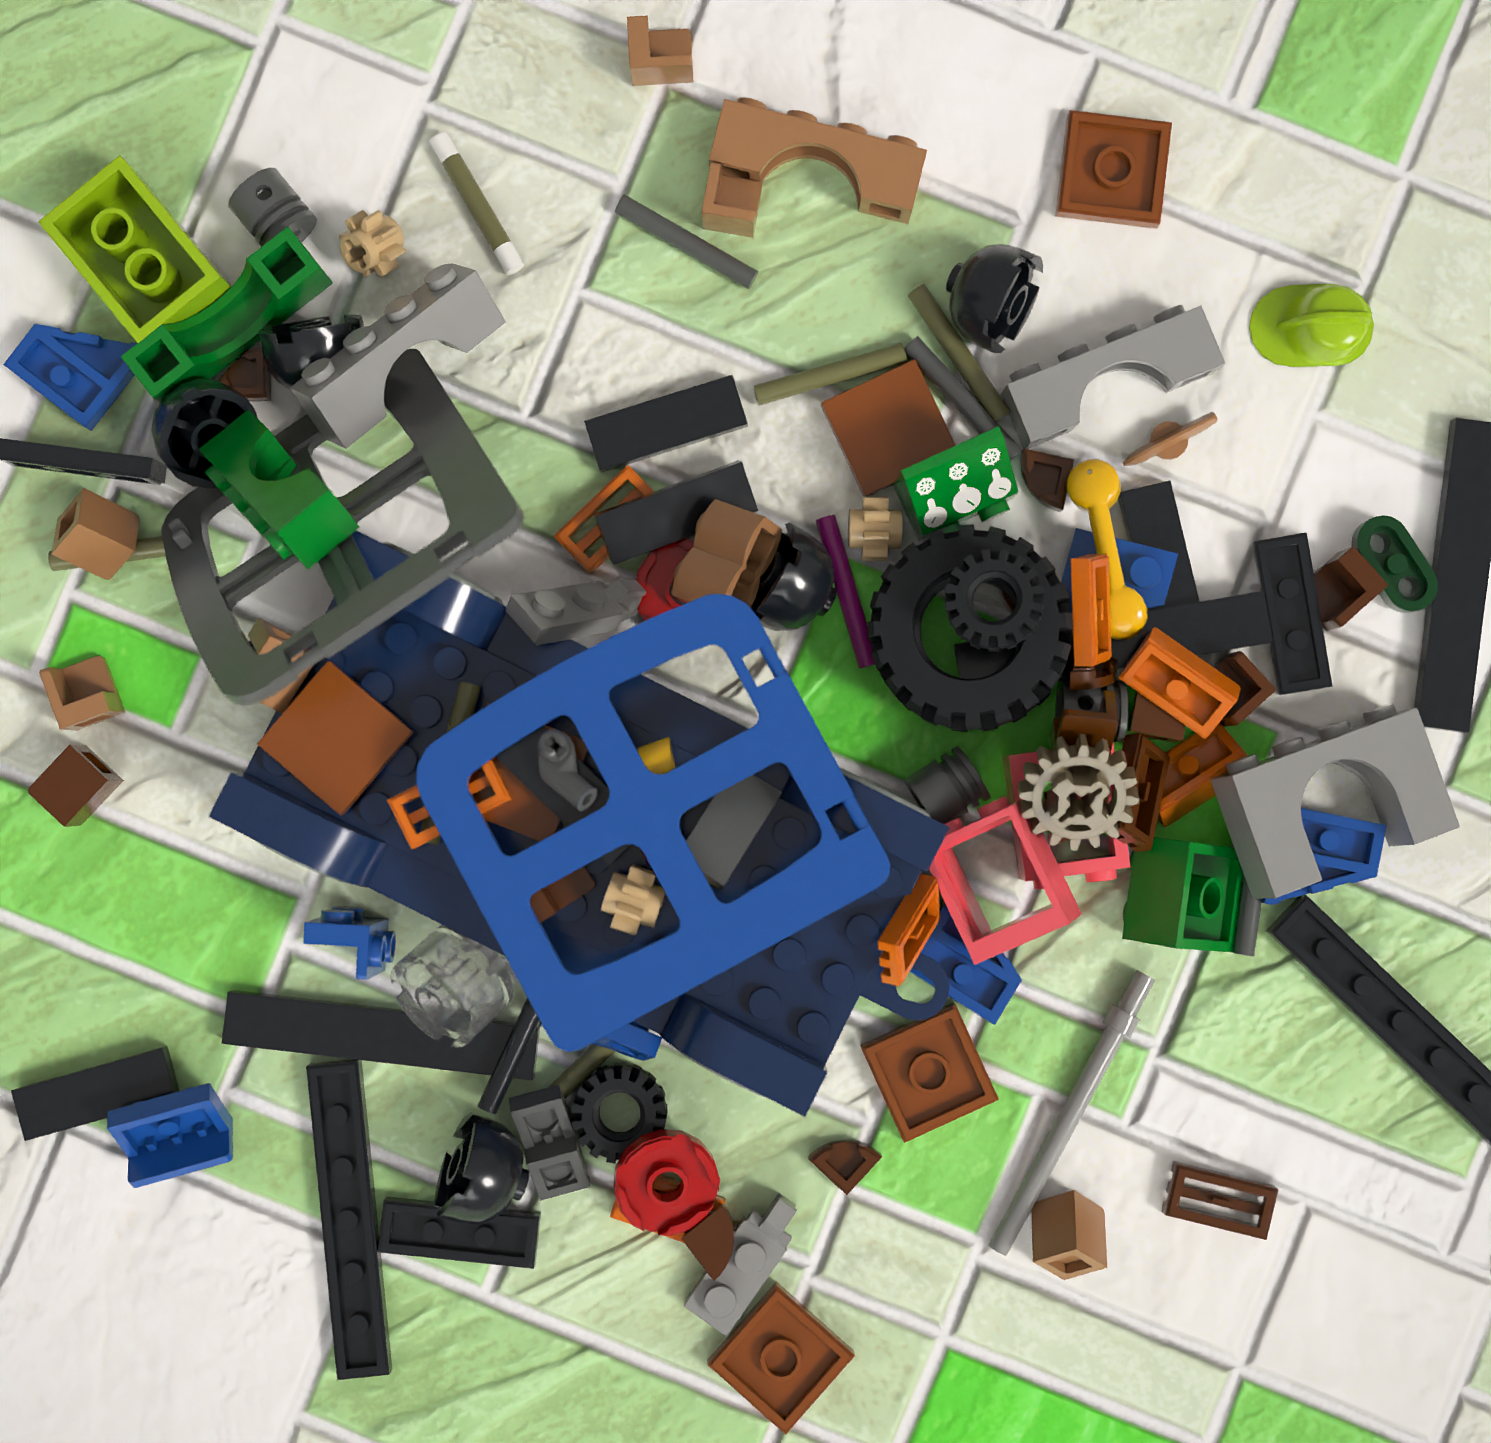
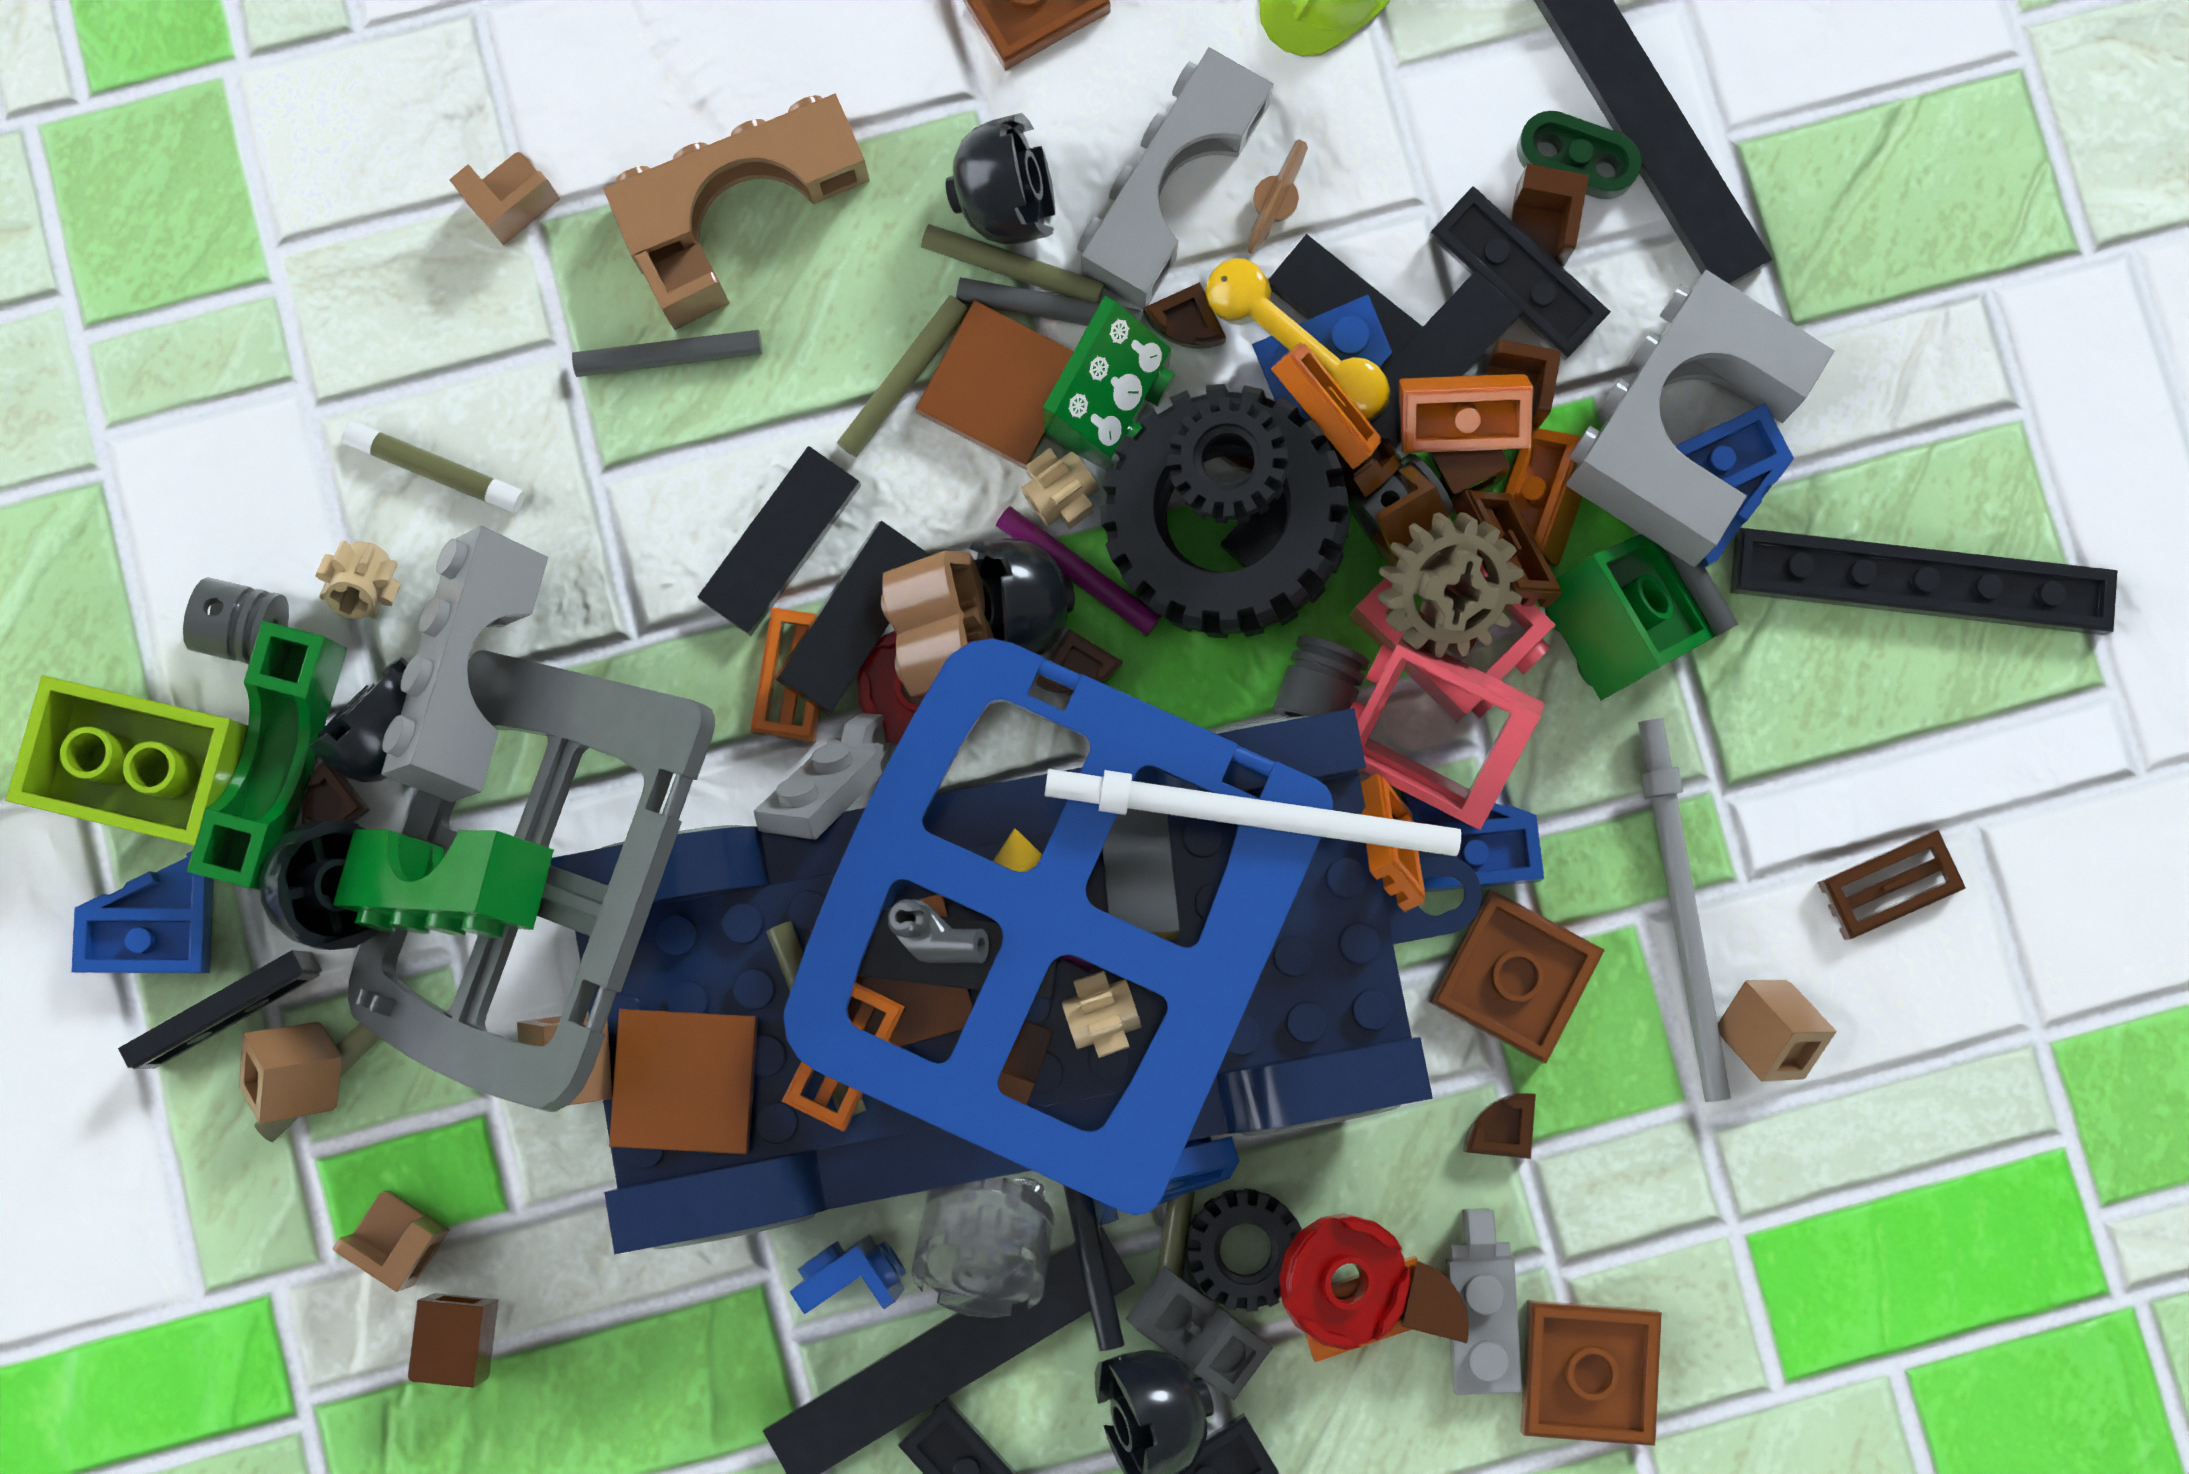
camera: 40 degrees left, 5 degrees down
none -> reddish brown tile [1035,629,1123,694]
none -> white bar [1044,769,1461,856]

